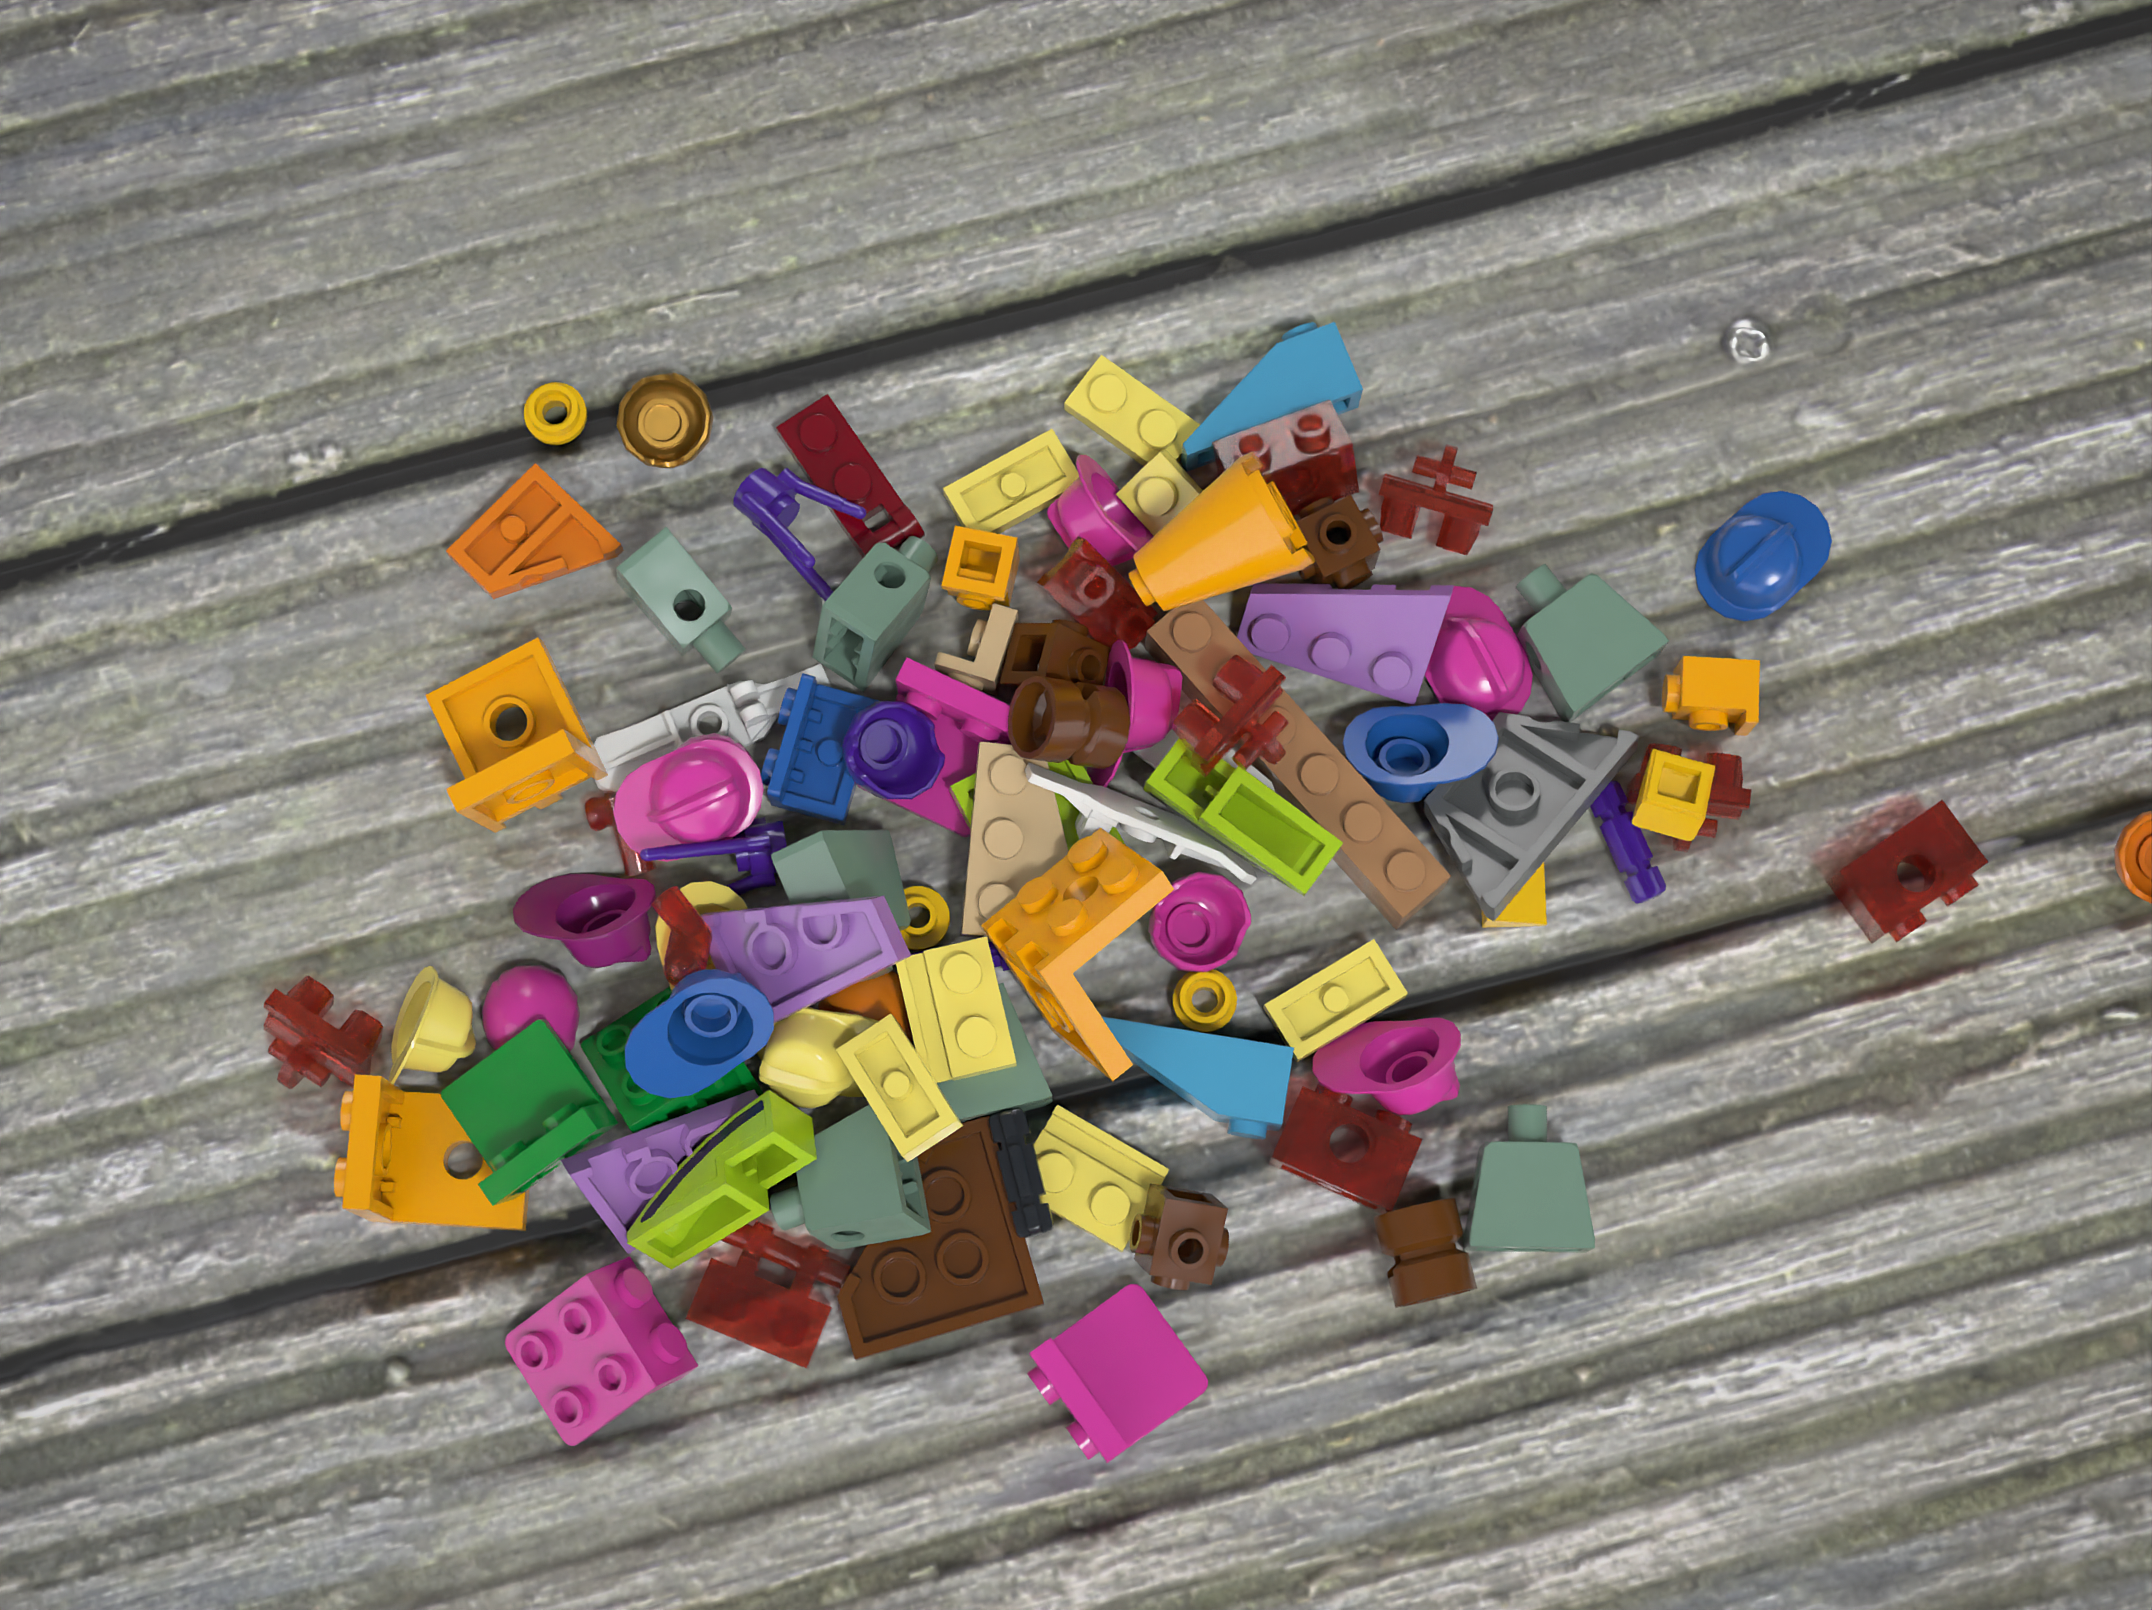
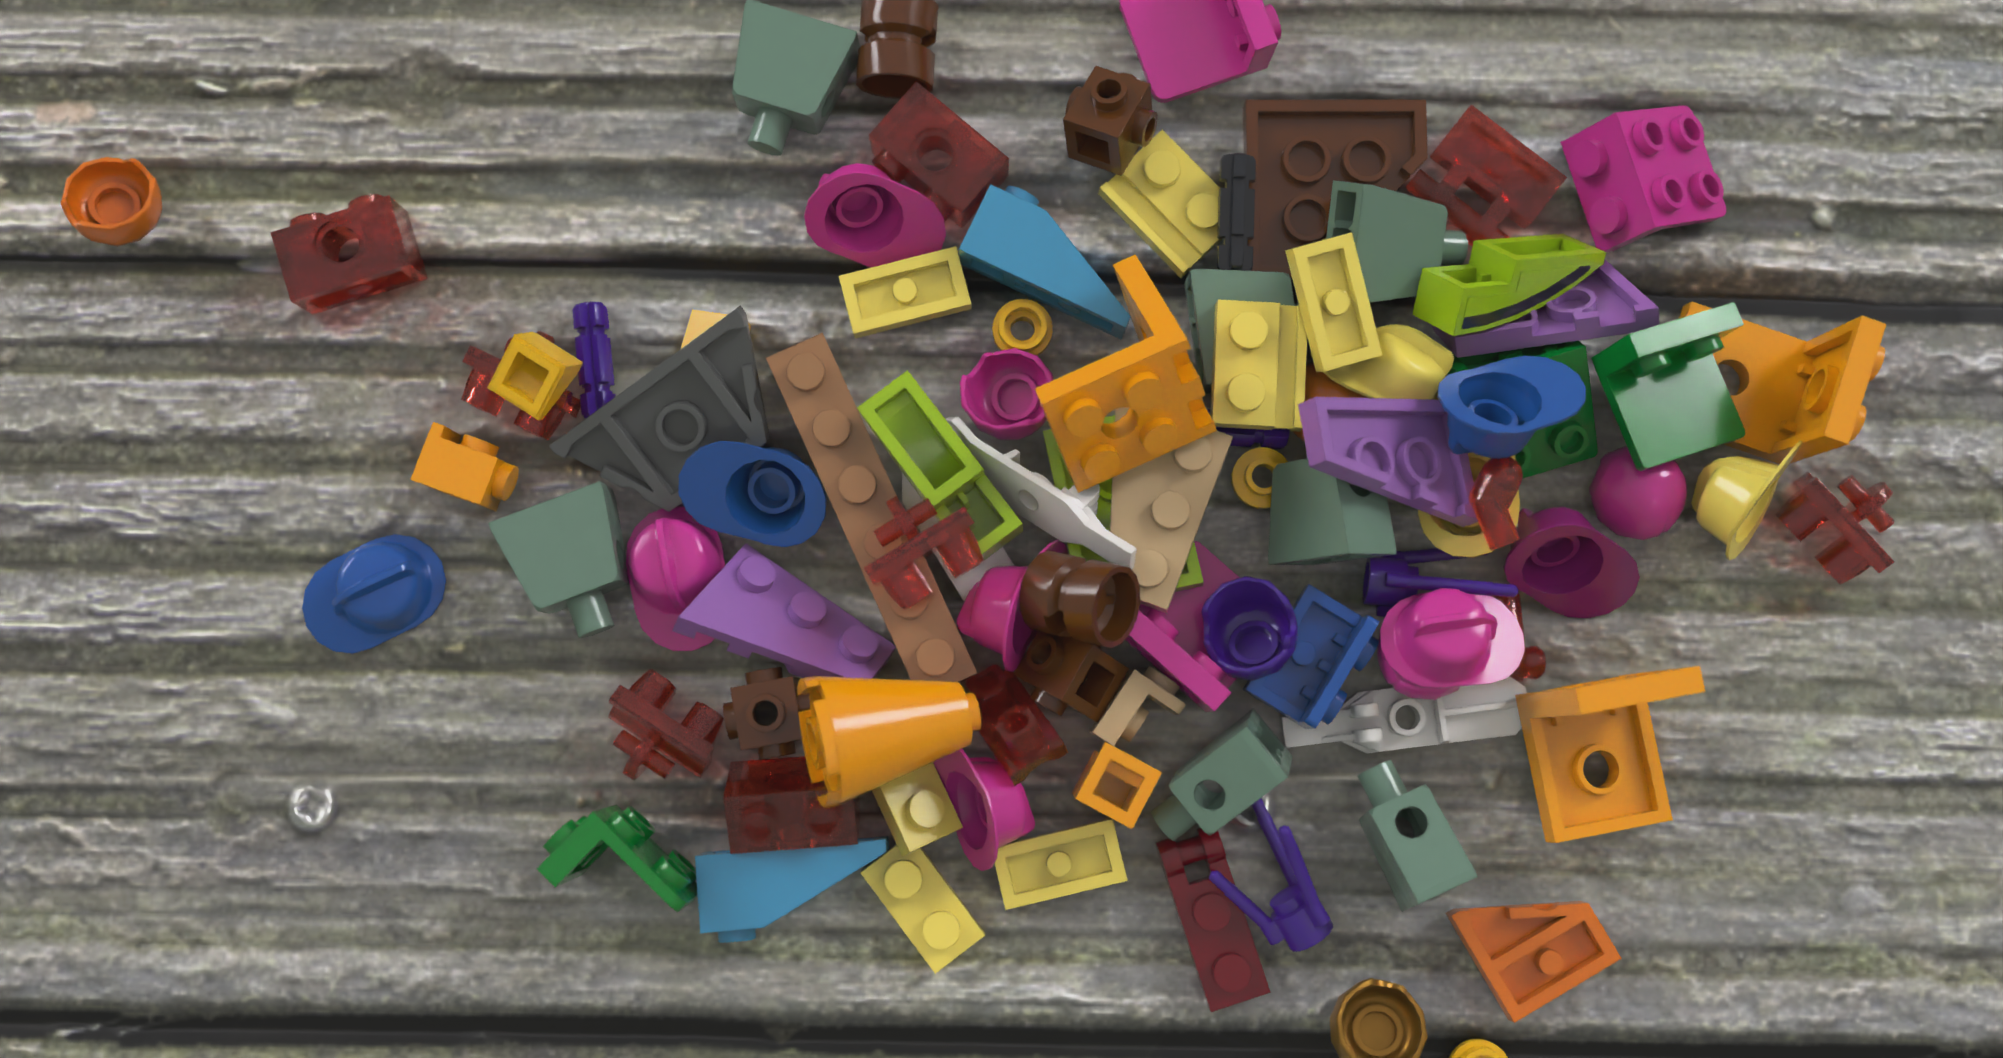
camera: 165 degrees left, 5 degrees up
none -> green bracket [537,804,698,912]

